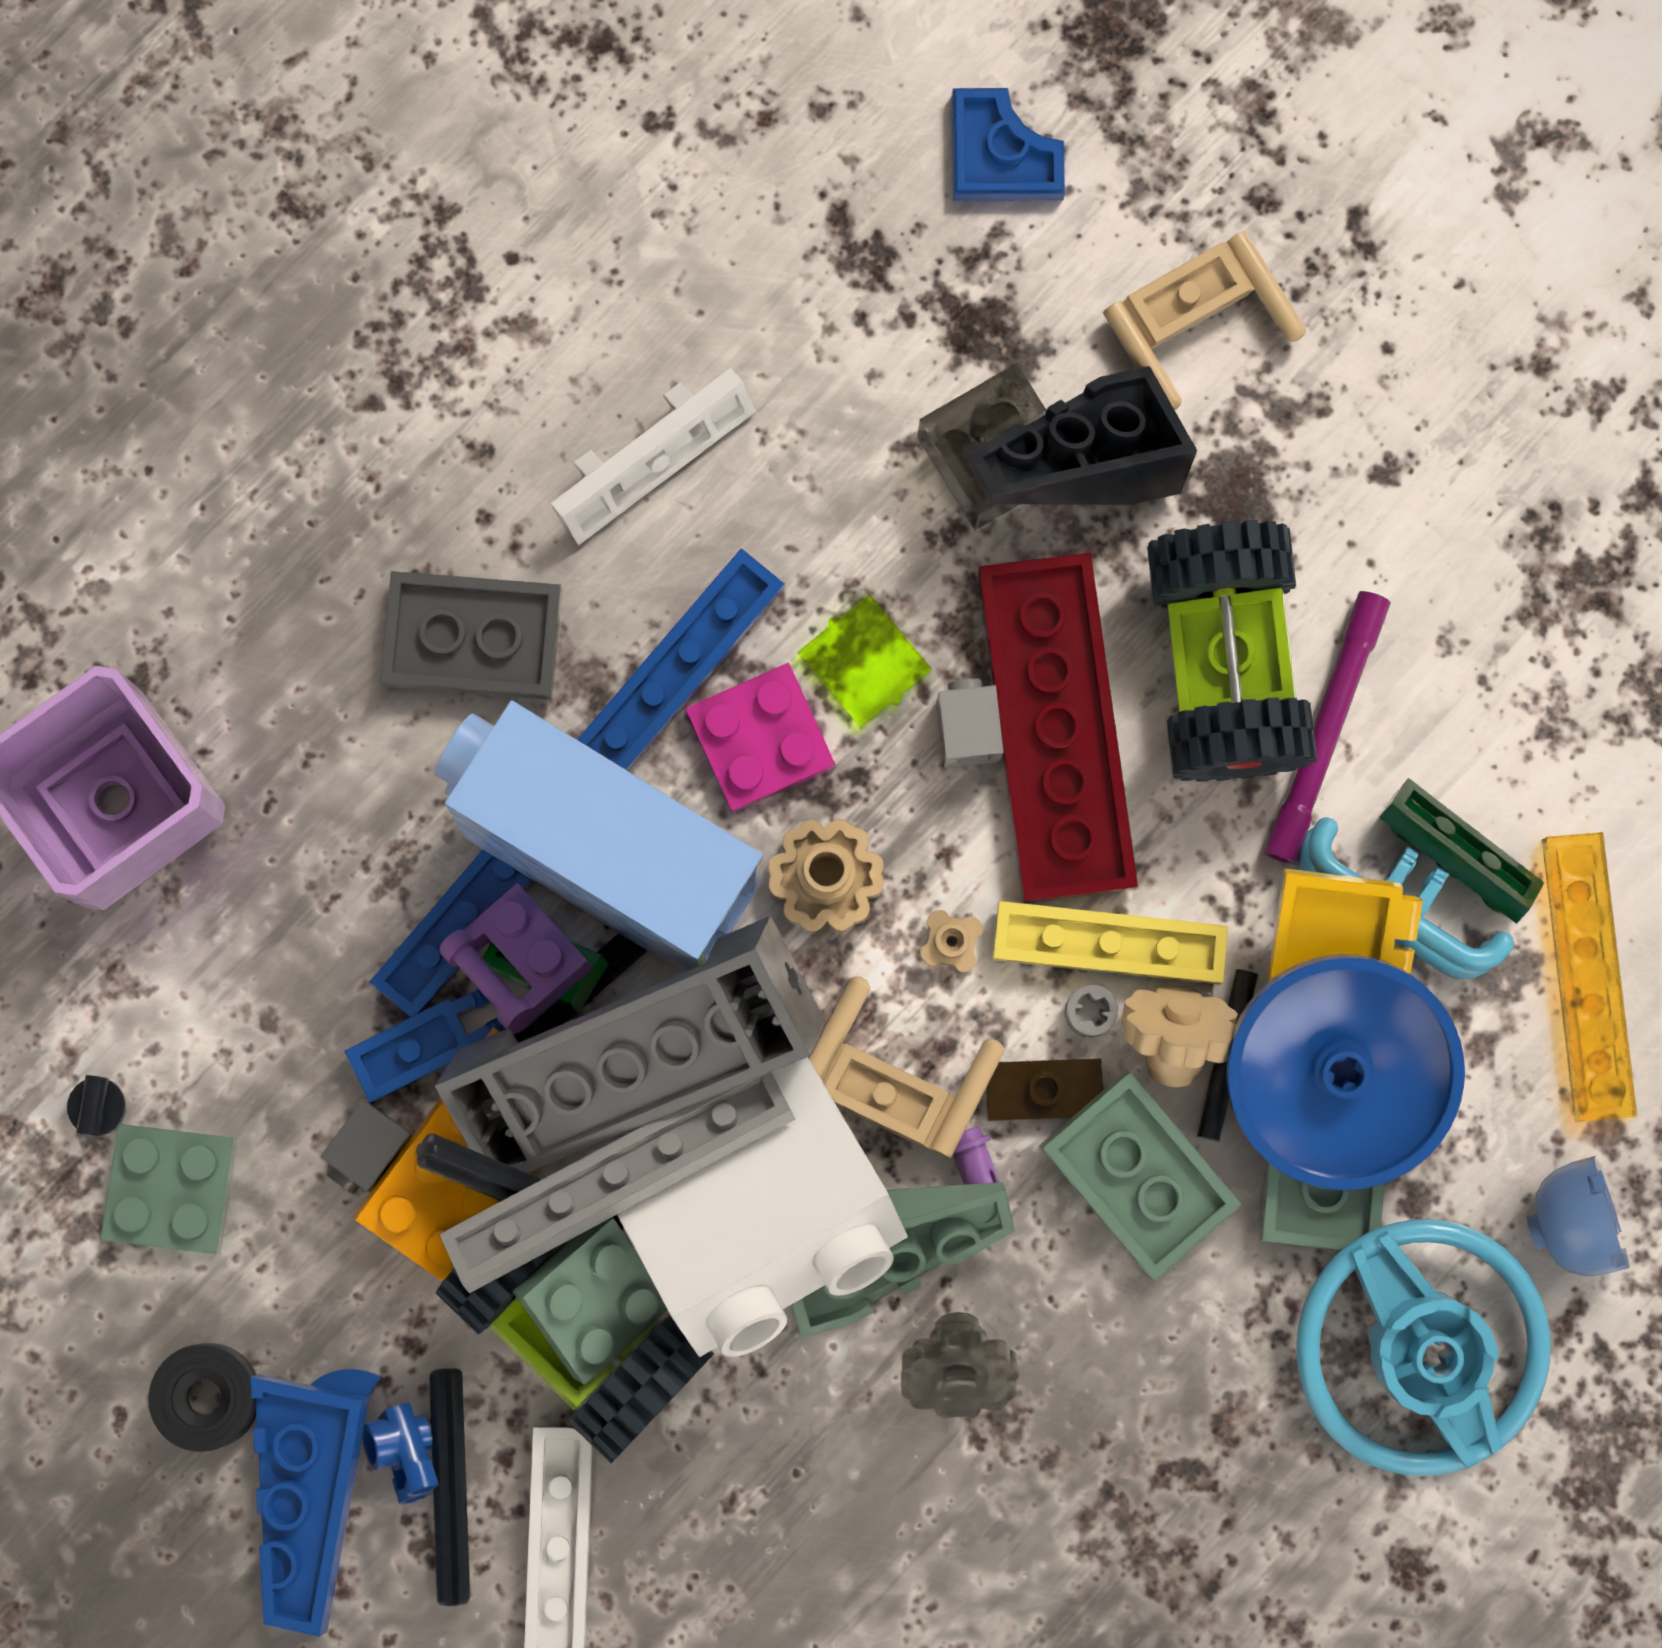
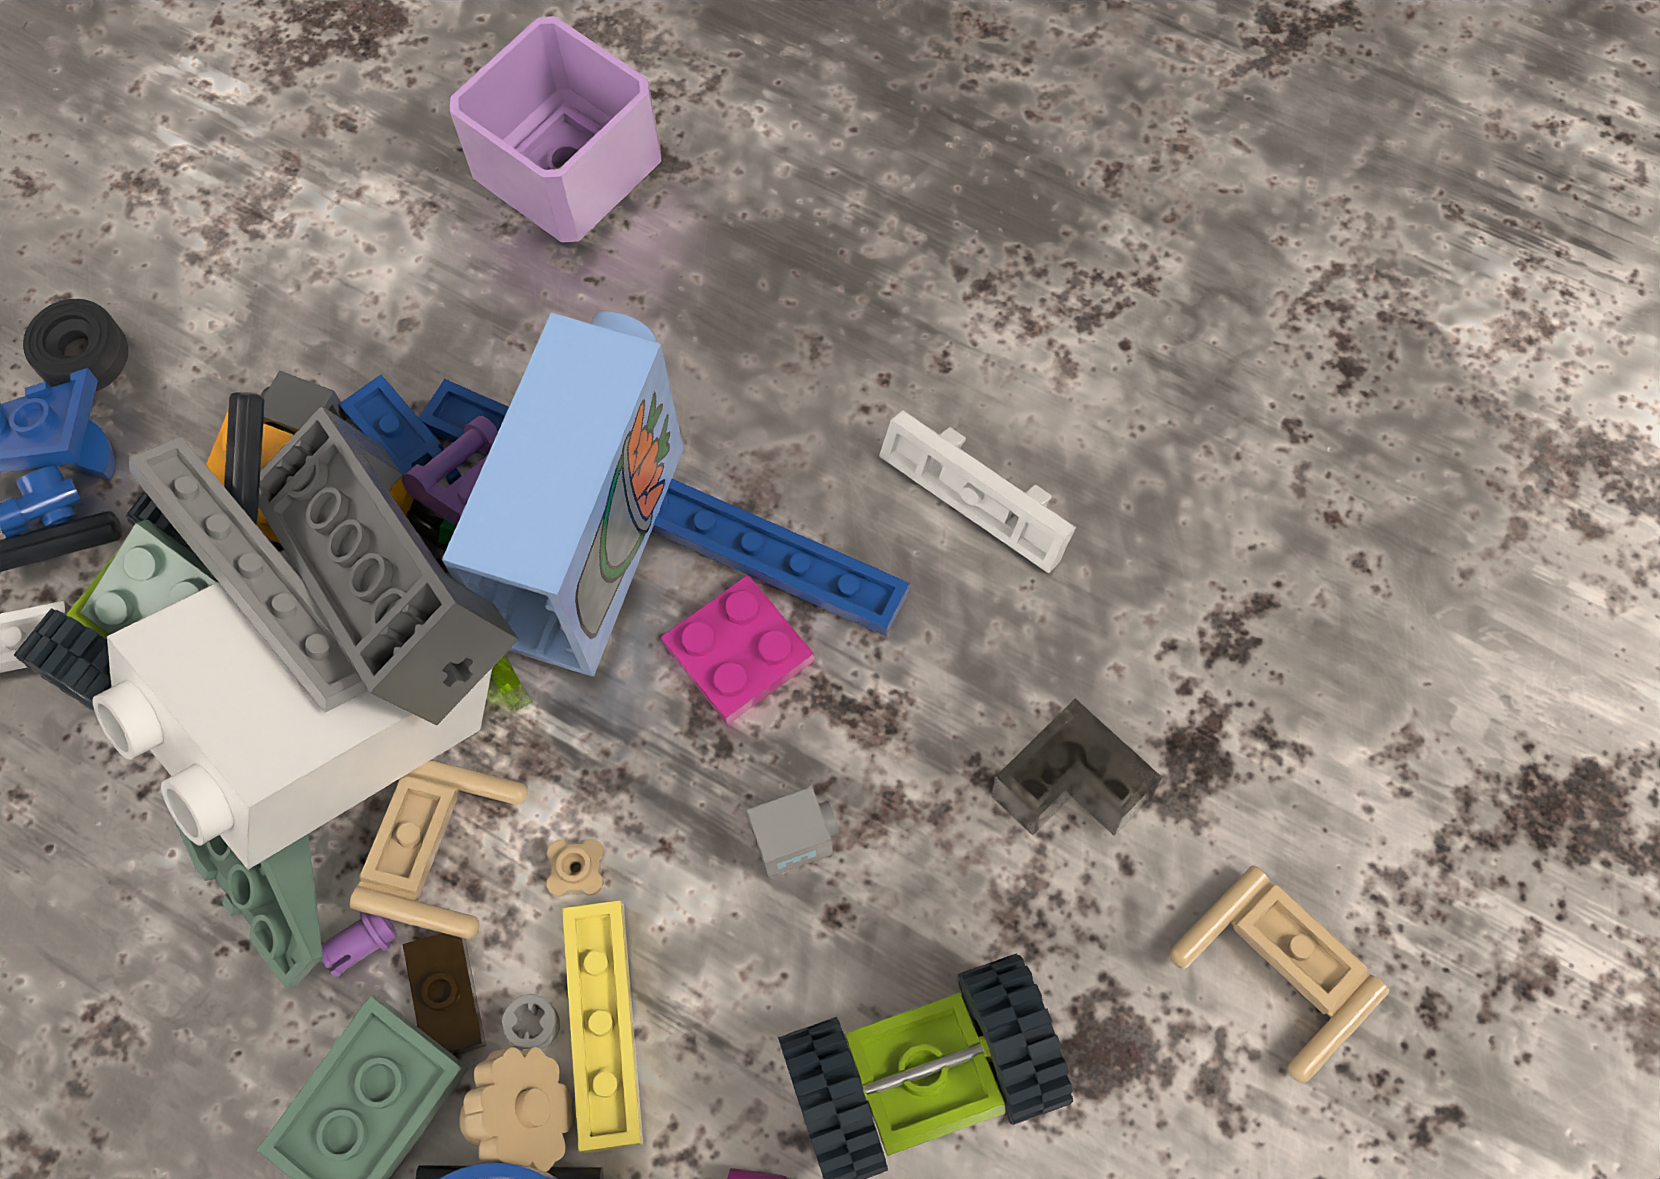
camera: 85 degrees right, 15 degrees down
black plate [67,1075,127,1136] -> none
sand green plate [100,1124,237,1254] -> none
dark grey plate [380,571,562,700] -> none
tan plant [768,819,884,934] -> none
clear neon green piece [797,594,932,729] -> none
clear smoke plant [901,1312,1019,1419] -> none
blue tile [952,88,1065,201] -> none
black wedge [967,366,1198,505] -> none
dark red plate [978,552,1138,904] -> none

